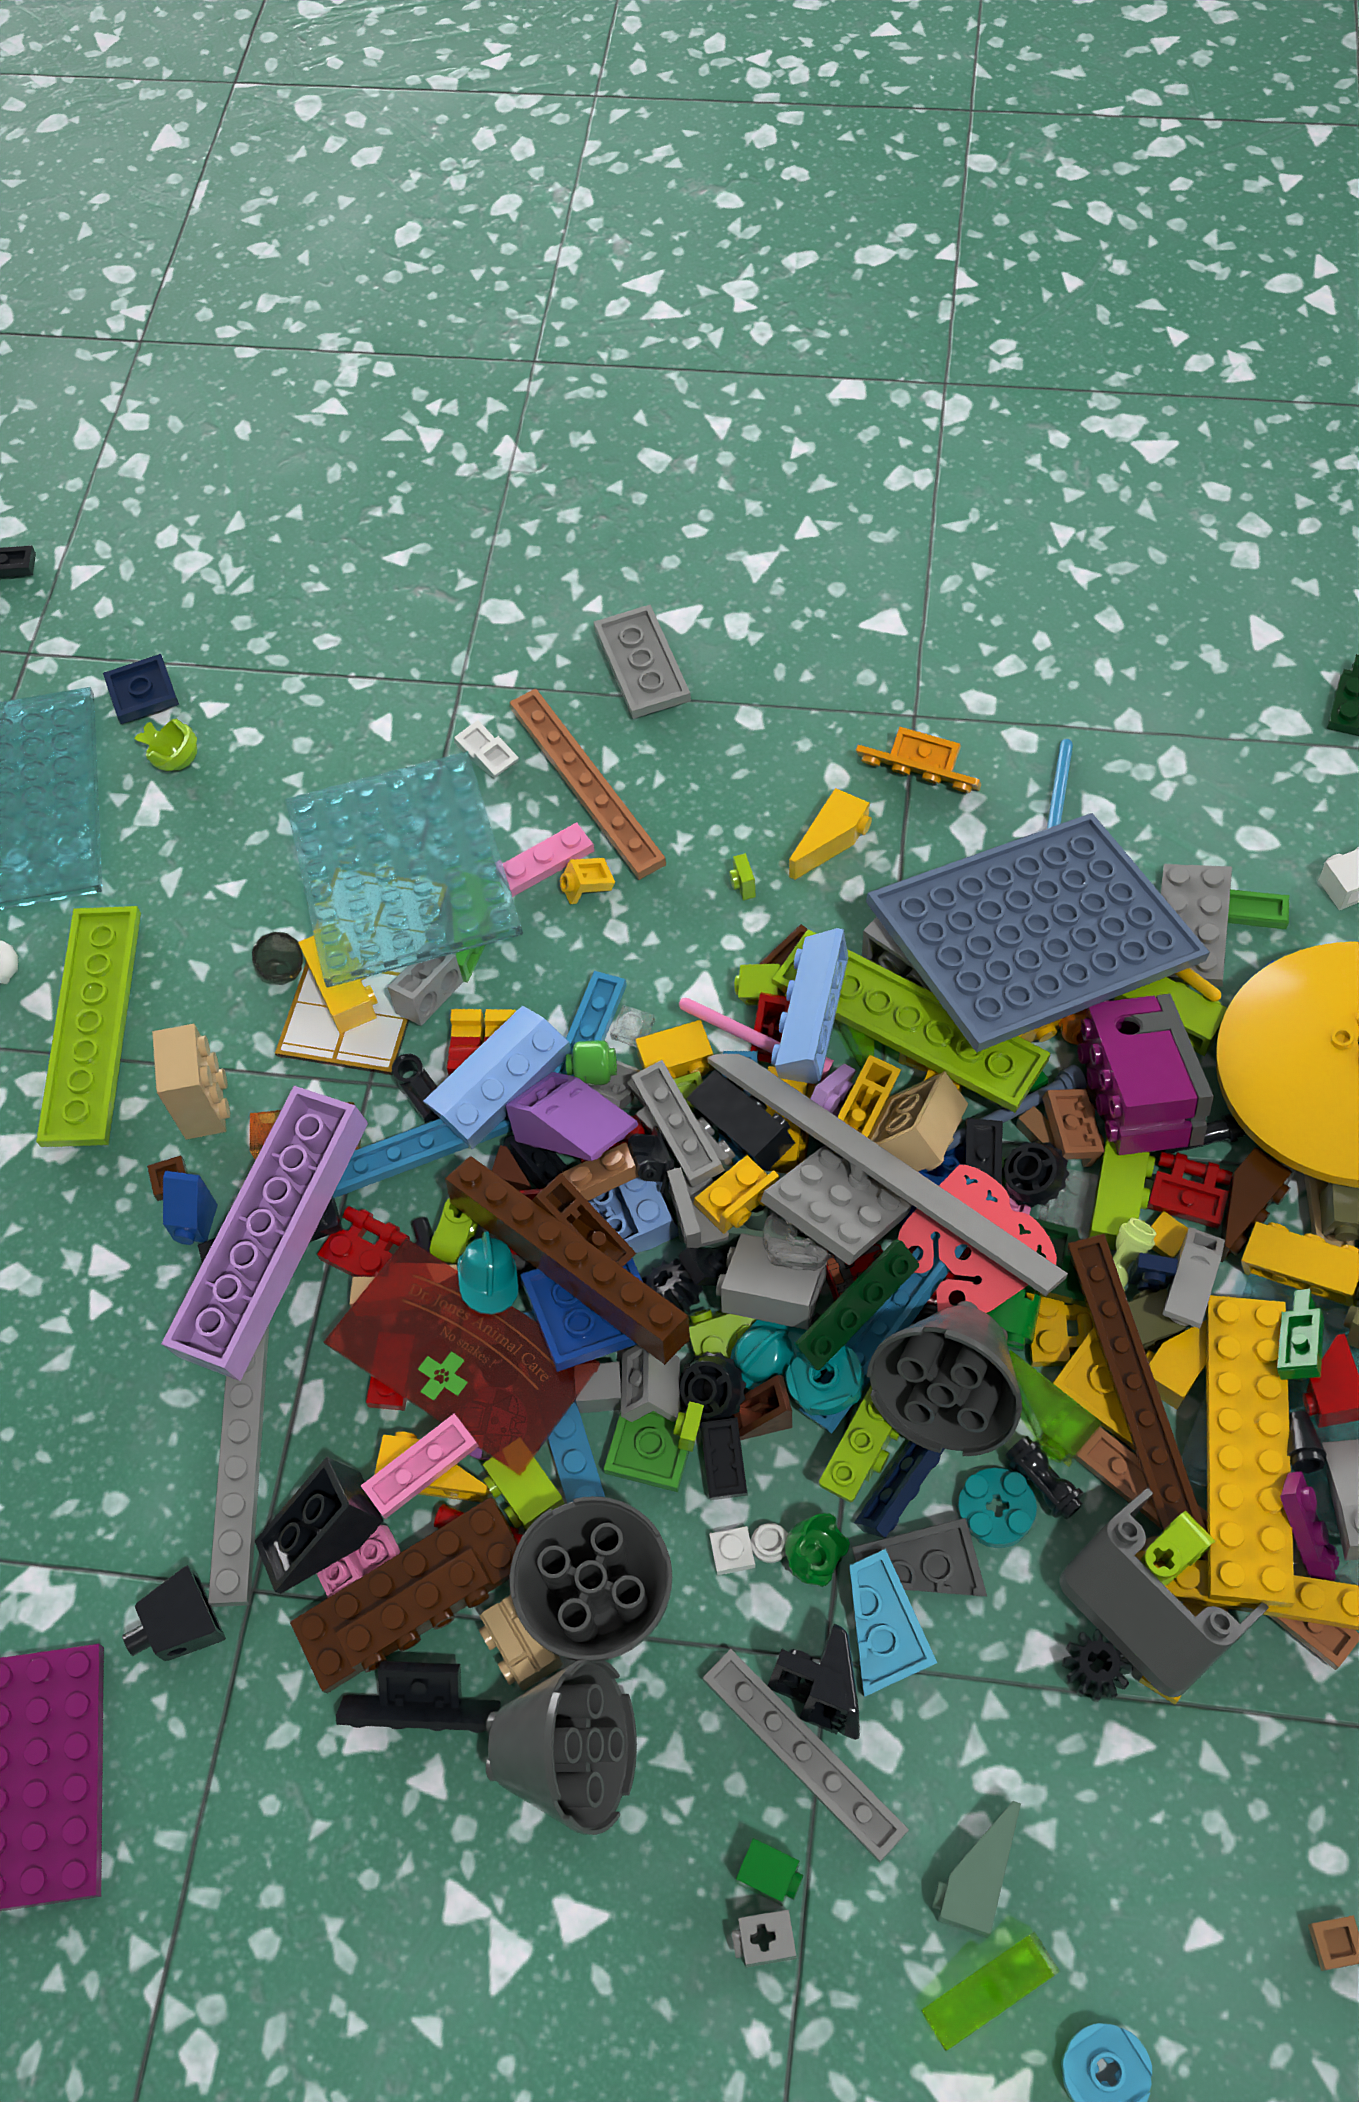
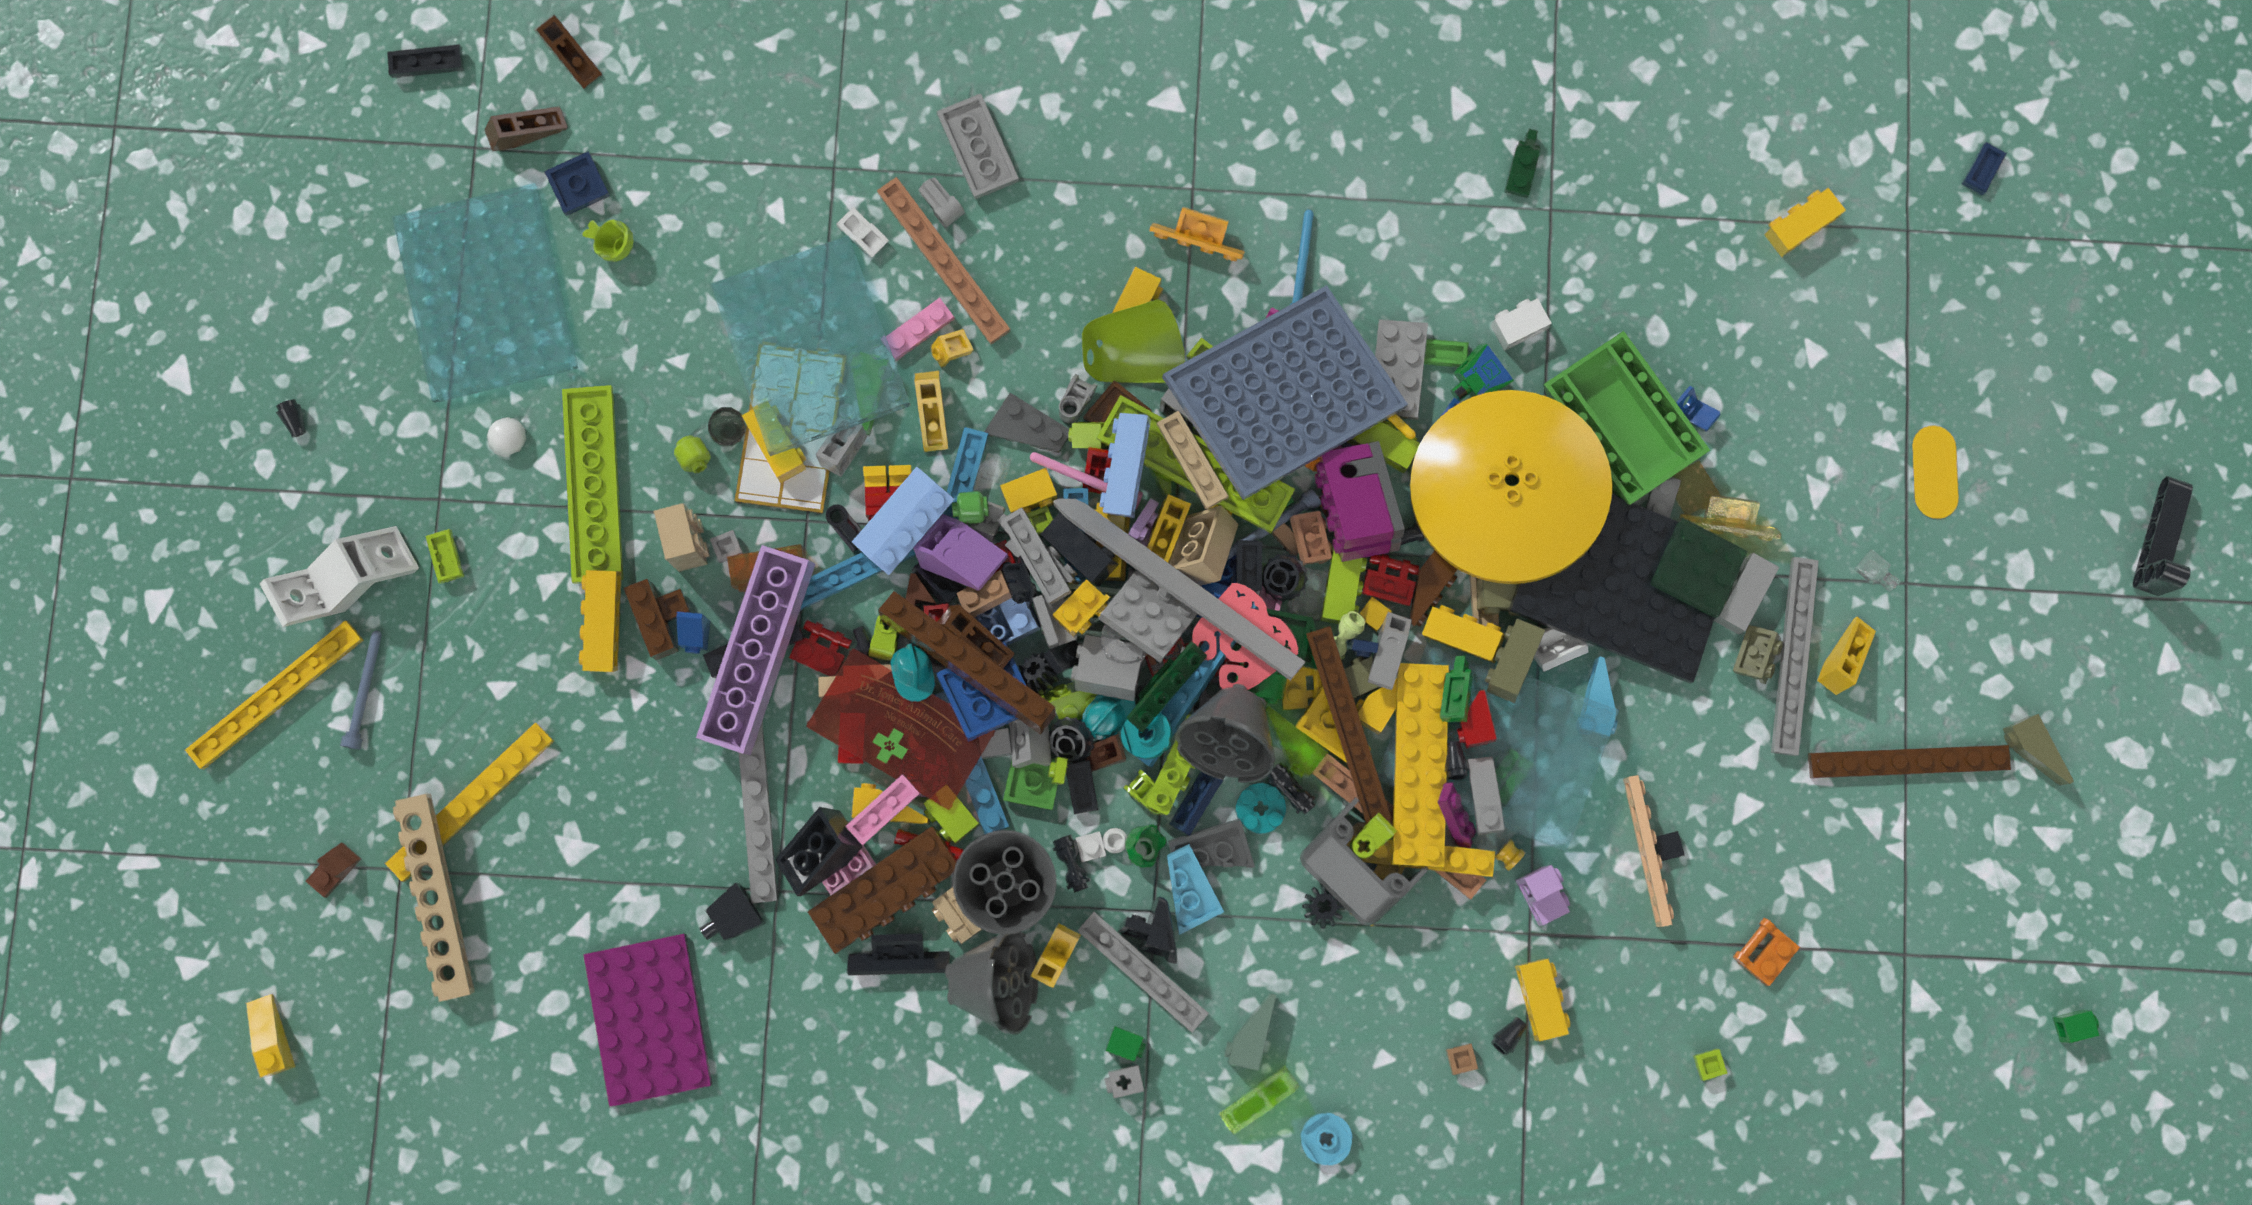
camera: 15 degrees left, 20 degrees up
lime plate [729,853,756,900] -> none
none -> reddish brown slope [484,106,568,152]
none -> reddish brown slope [533,15,602,89]
none -> yellow brick [579,570,622,672]
none -> reddish brown brick [624,579,679,660]
none -> lime head [674,435,711,473]
none -> light grey plate [710,530,743,563]
none -> yellow slope [914,371,948,452]
none -> light grey piece [918,177,965,228]
none -> dark grey wing [984,393,1069,453]
none -> yellow brick [1031,923,1081,988]
none -> black piece [1052,834,1091,893]
none -> light grey piece [1059,374,1097,424]
none -> lime piece [1082,299,1185,383]
none -> lime piece [1123,769,1163,816]
none -> tan plate [1157,411,1228,510]
none -> torso [1451,344,1514,401]

